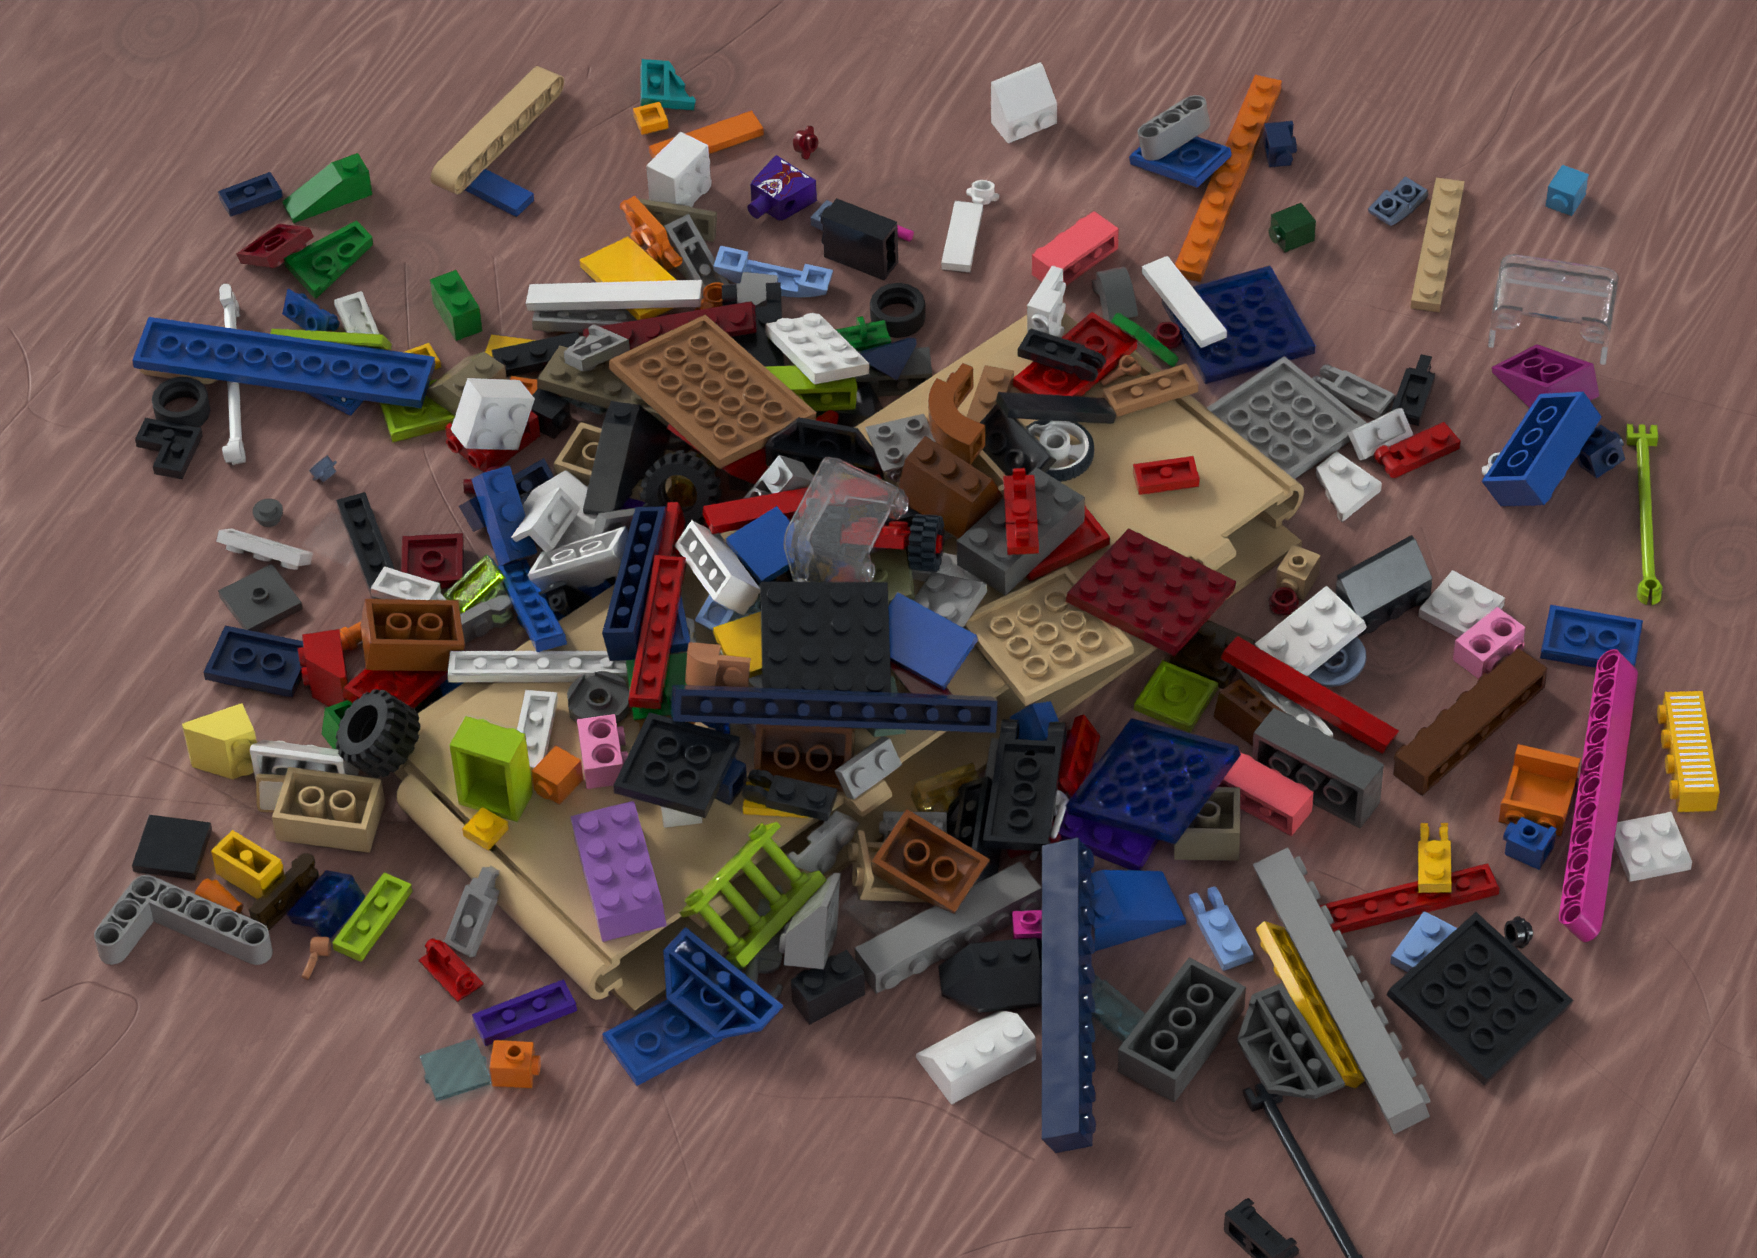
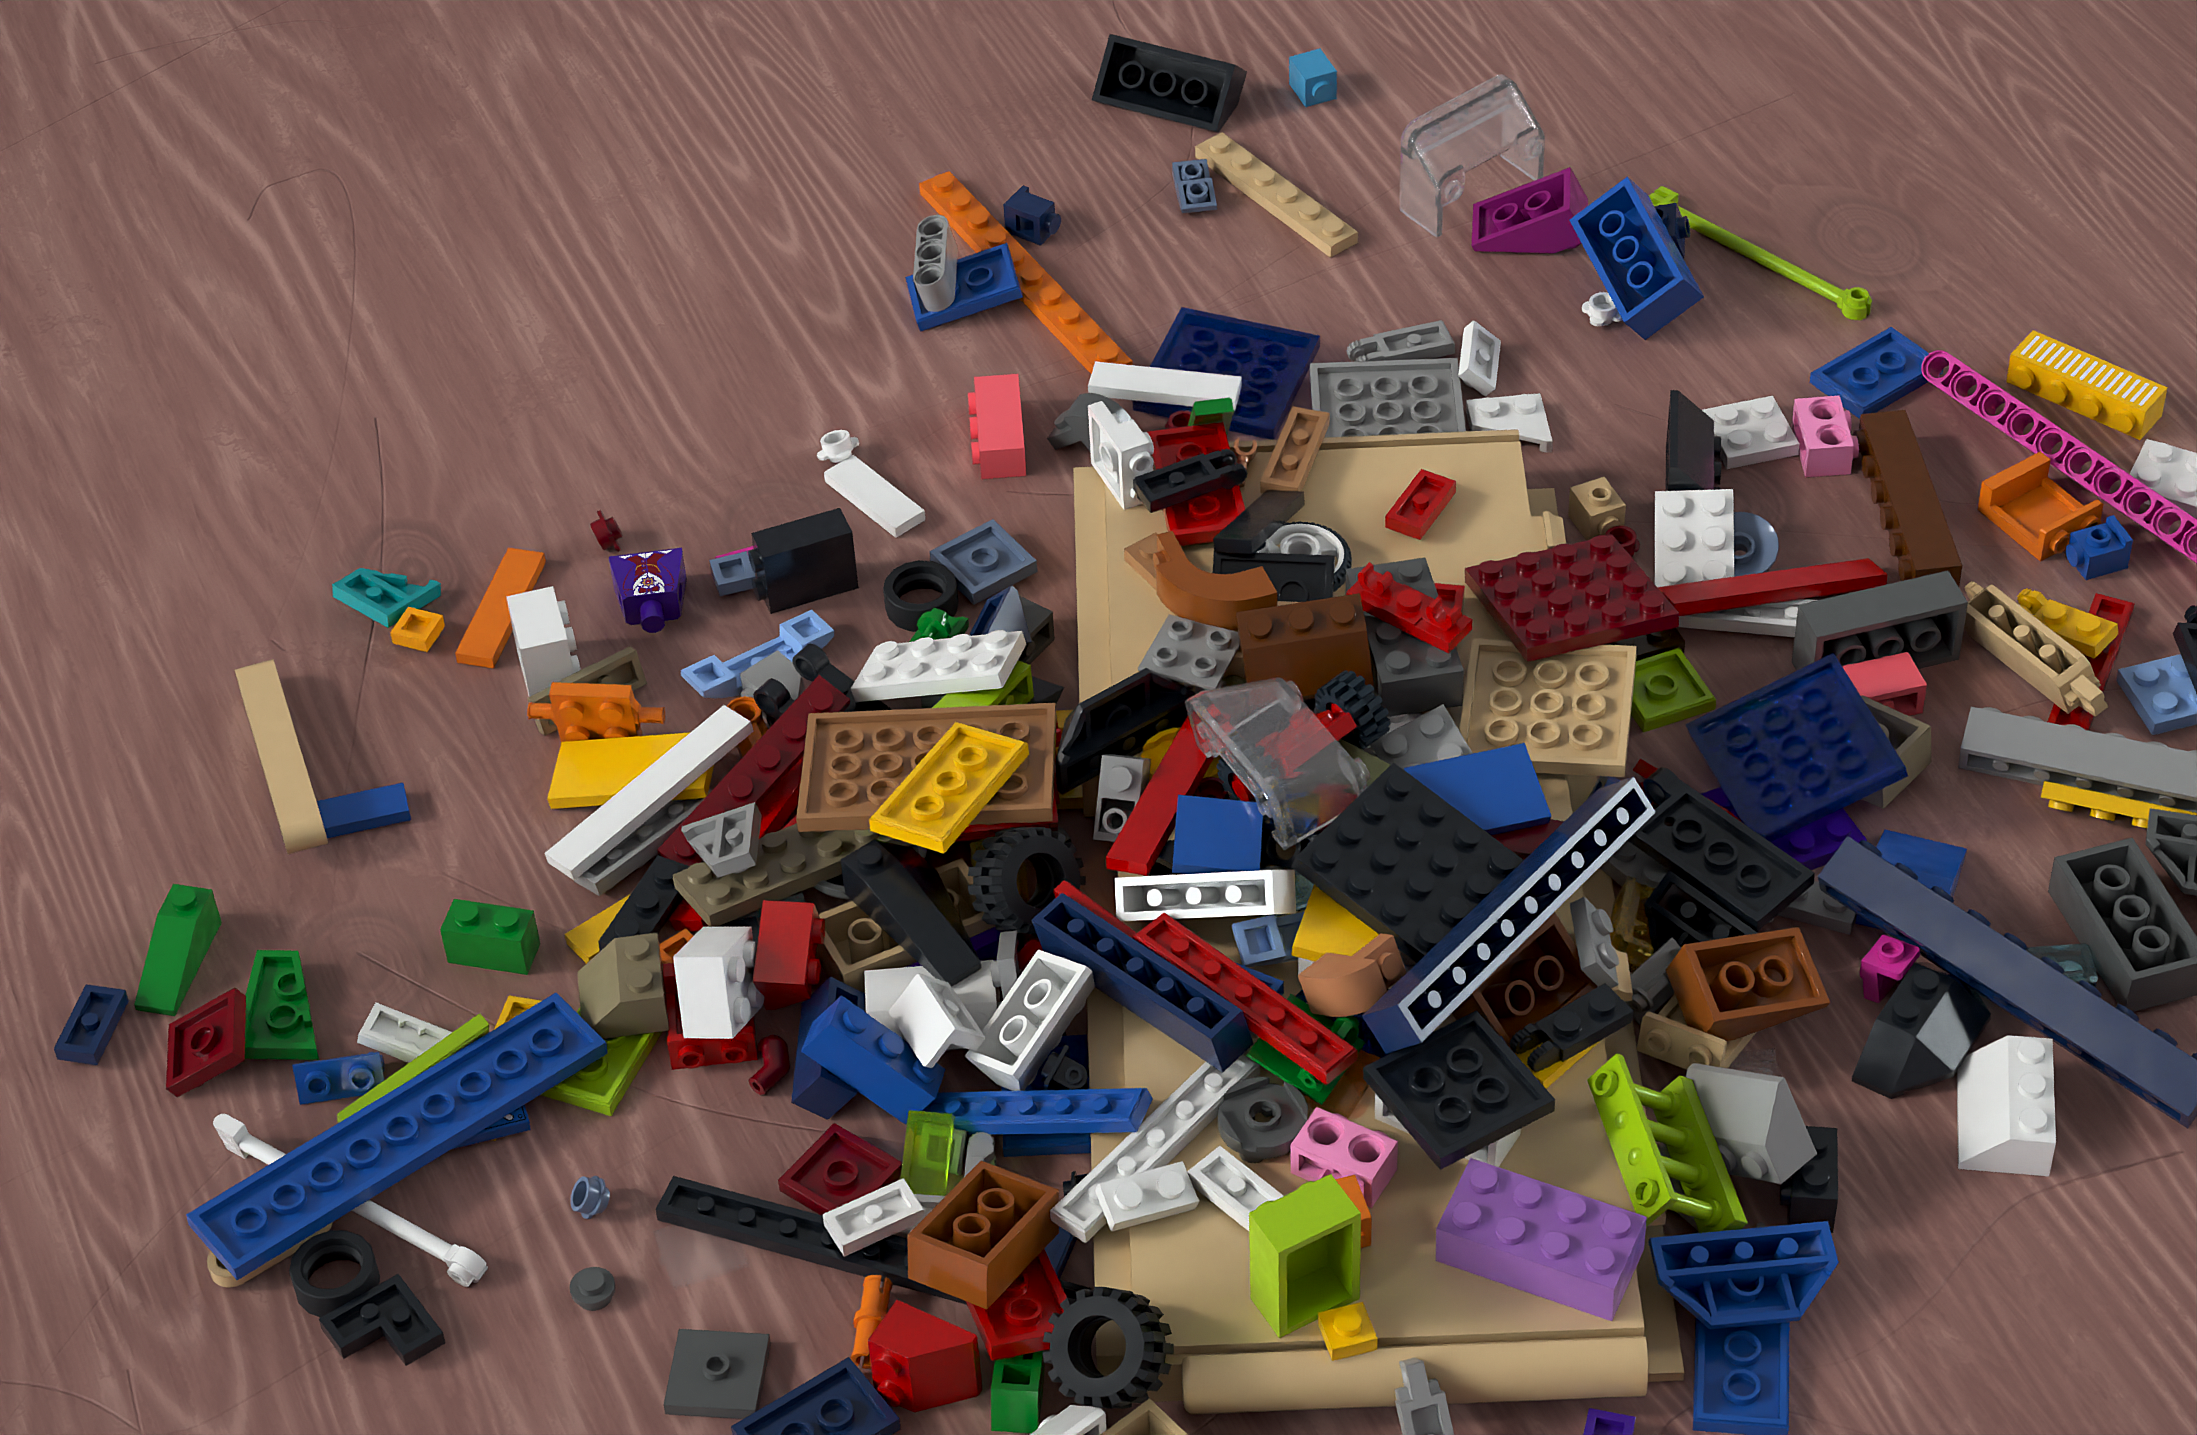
camera: 50 degrees left, 5 degrees down
white plate [216,528,313,570] -> none
light grey slope [664,214,730,298] -> none
light grey wing [787,811,859,874] -> none
light grey brick [855,862,1041,994] -> none
white slope [991,62,1057,143] -> none
light blue hinge [1188,886,1254,971] -> none
reddish brown hinge [1213,679,1286,746] -> none
dark green brick [1268,203,1316,253] -> none
red plate [1373,422,1461,478] -> none
black hinge [1391,354,1435,426] -> none
none -> red slope [753,900,825,1010]
none -> yellow tile [869,722,1029,854]
none -> sand blue plate [929,519,1038,605]
none -> black slope [1092,34,1247,133]
none -> white plate [1095,1161,1199,1232]
none -> tan hinge [1964,581,2108,717]

